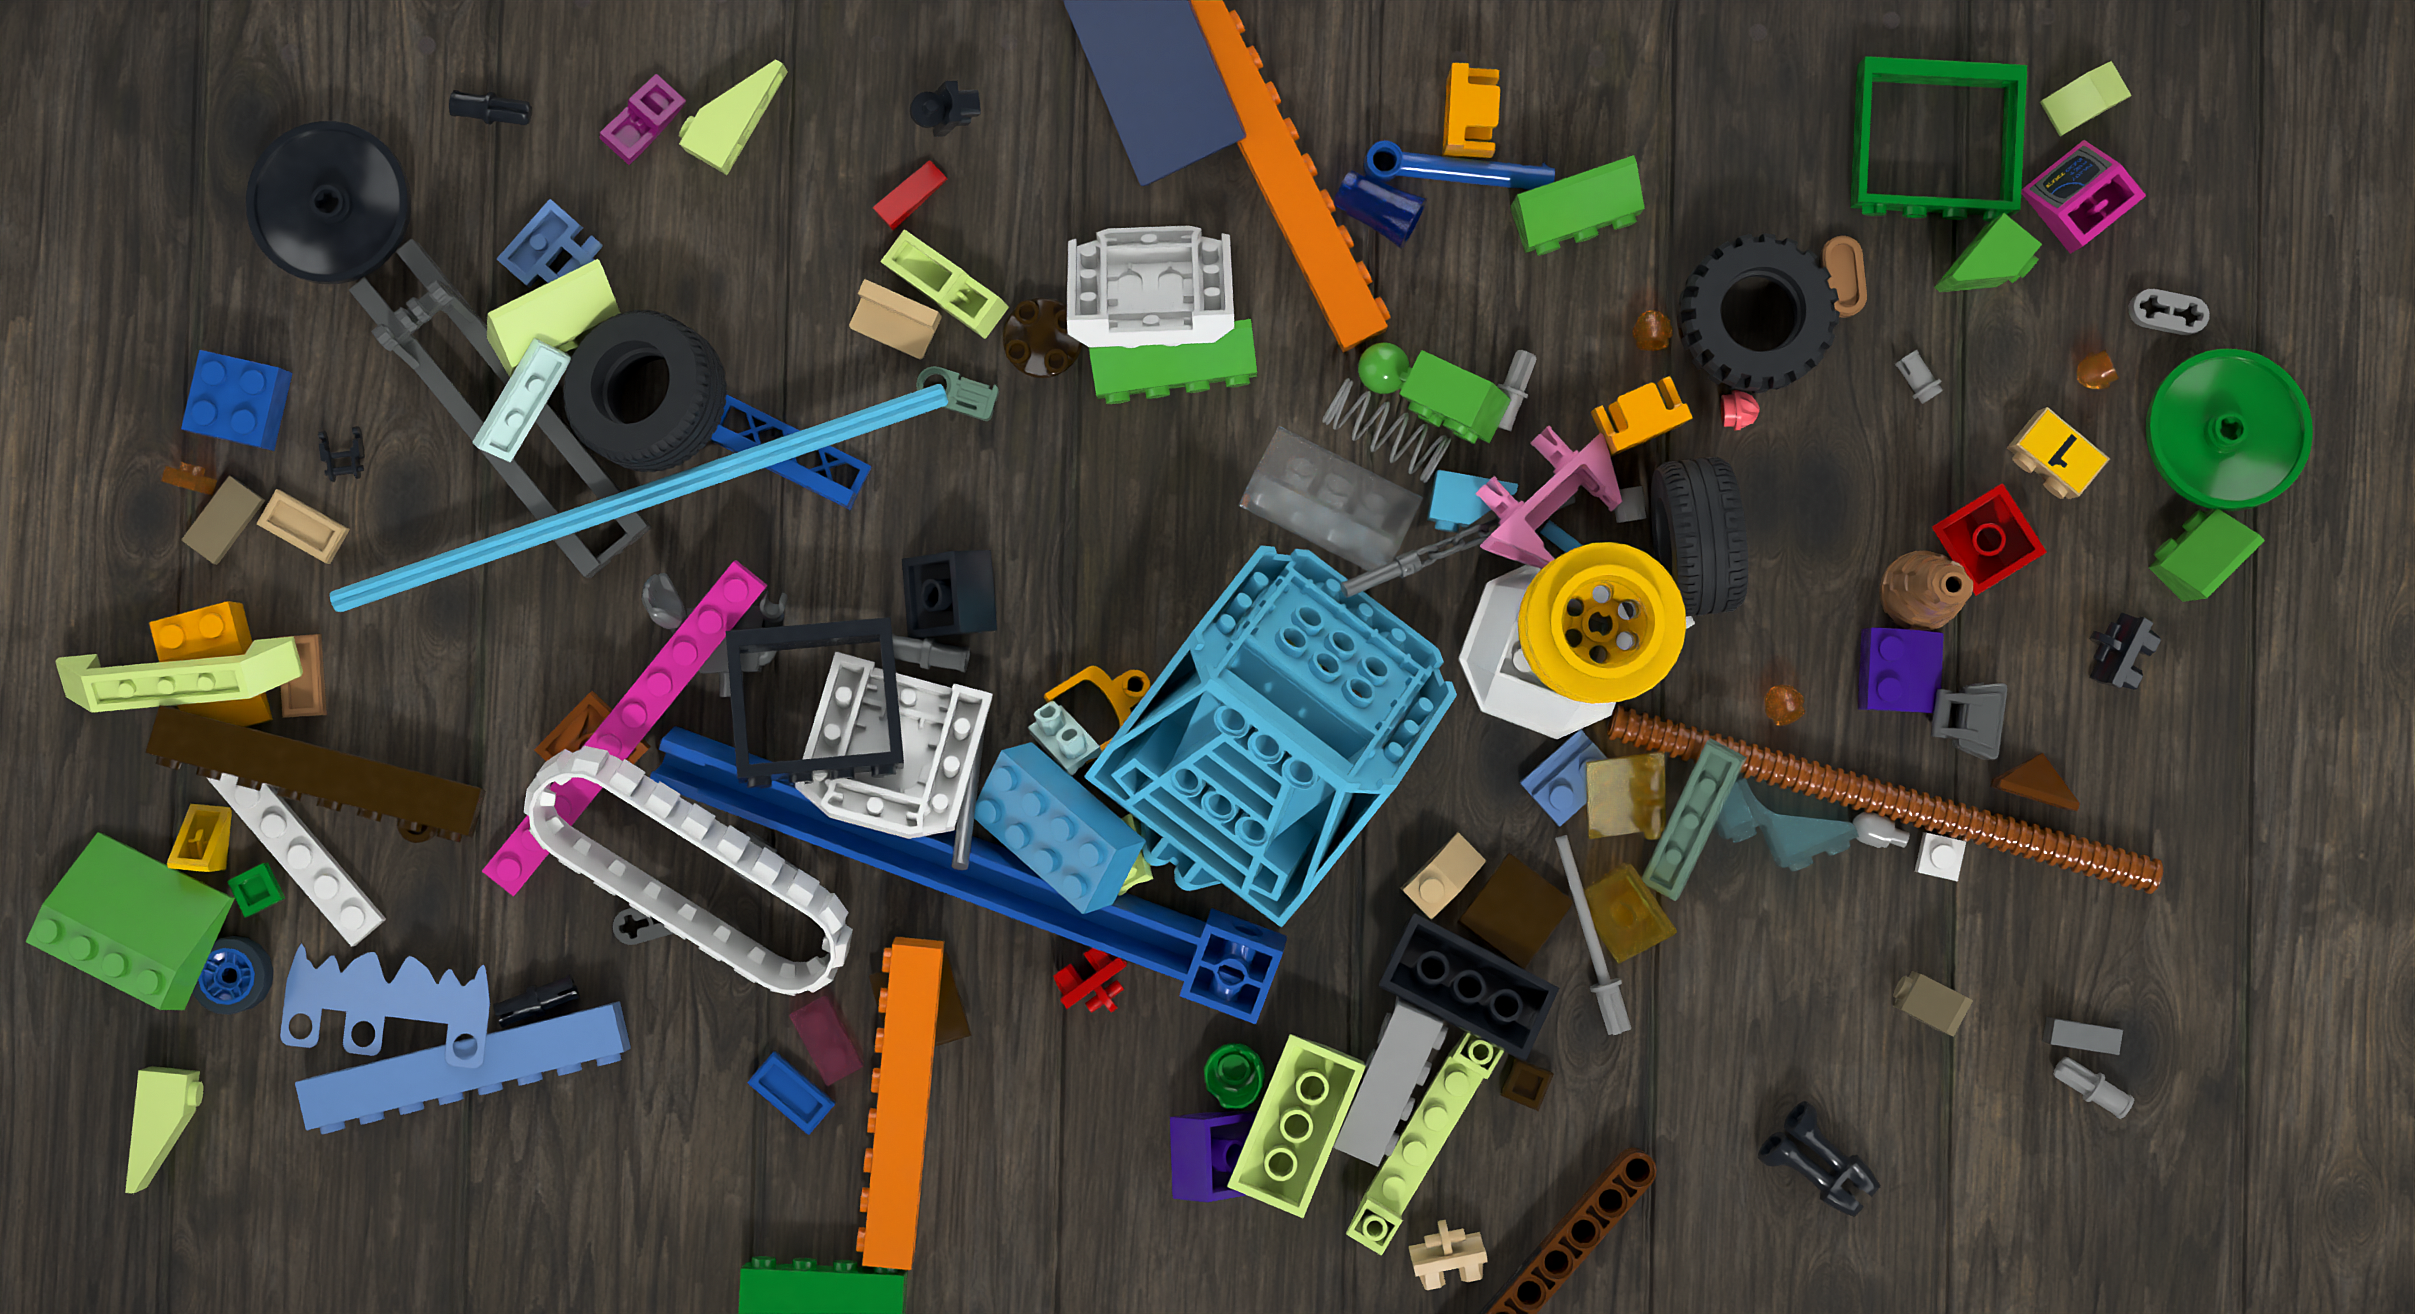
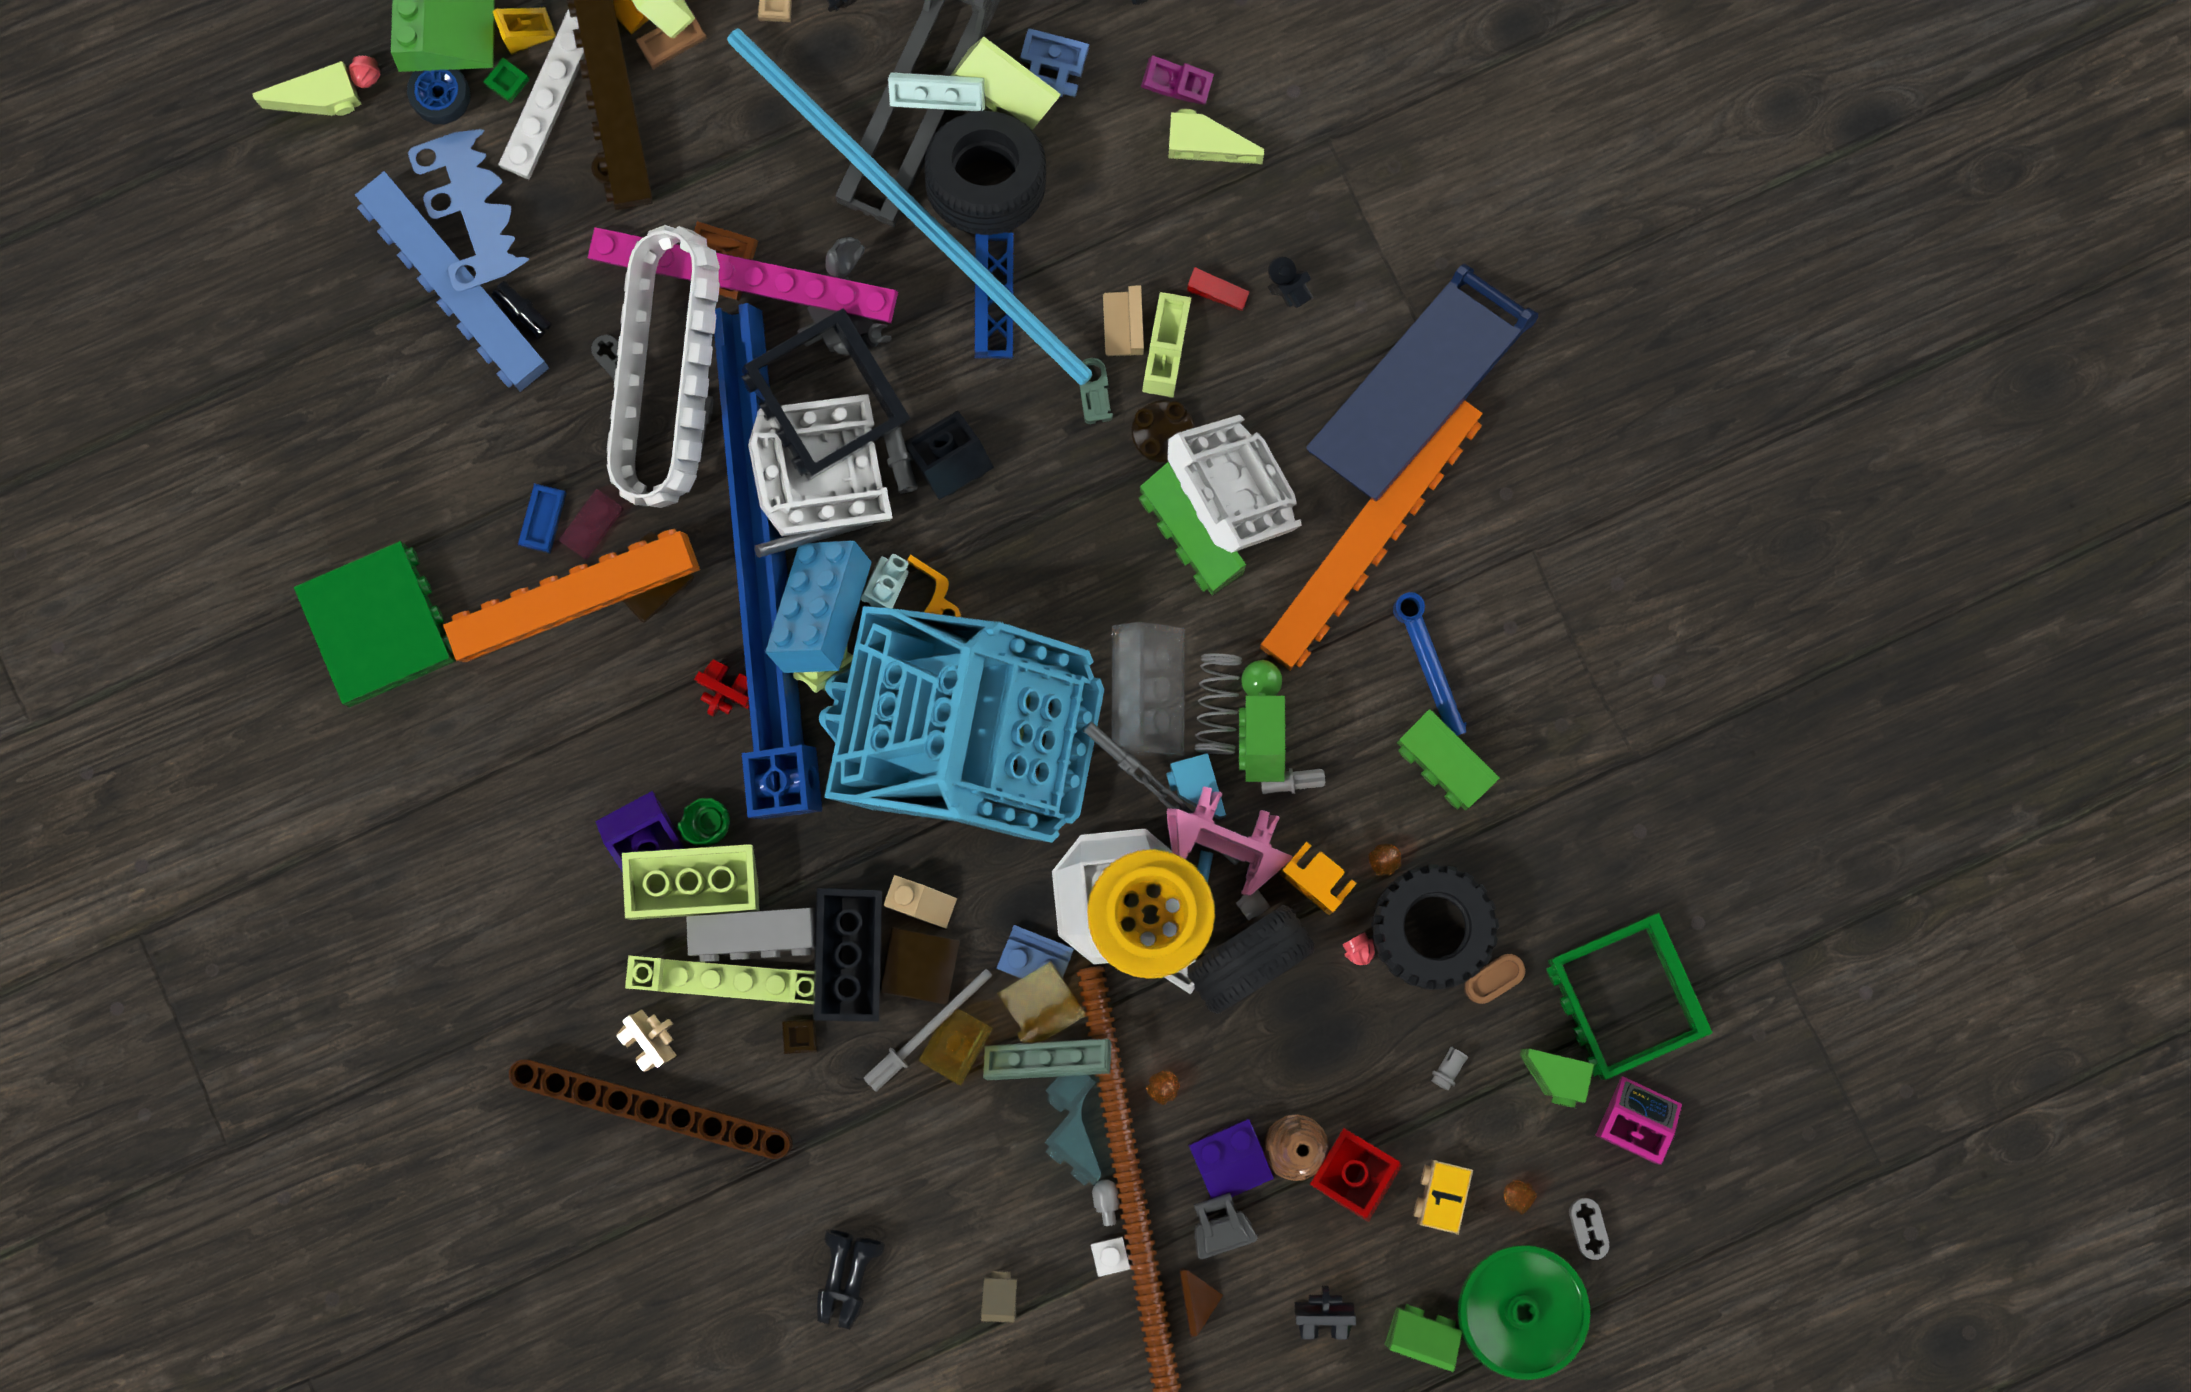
camera: 60 degrees right, 5 degrees down
clear blue plant [1334,170,1427,249] -> none
light orange panel [1442,63,1500,158] -> none
yellowish green slope [2040,61,2132,136] -> none
none -> coral plate [348,56,380,88]

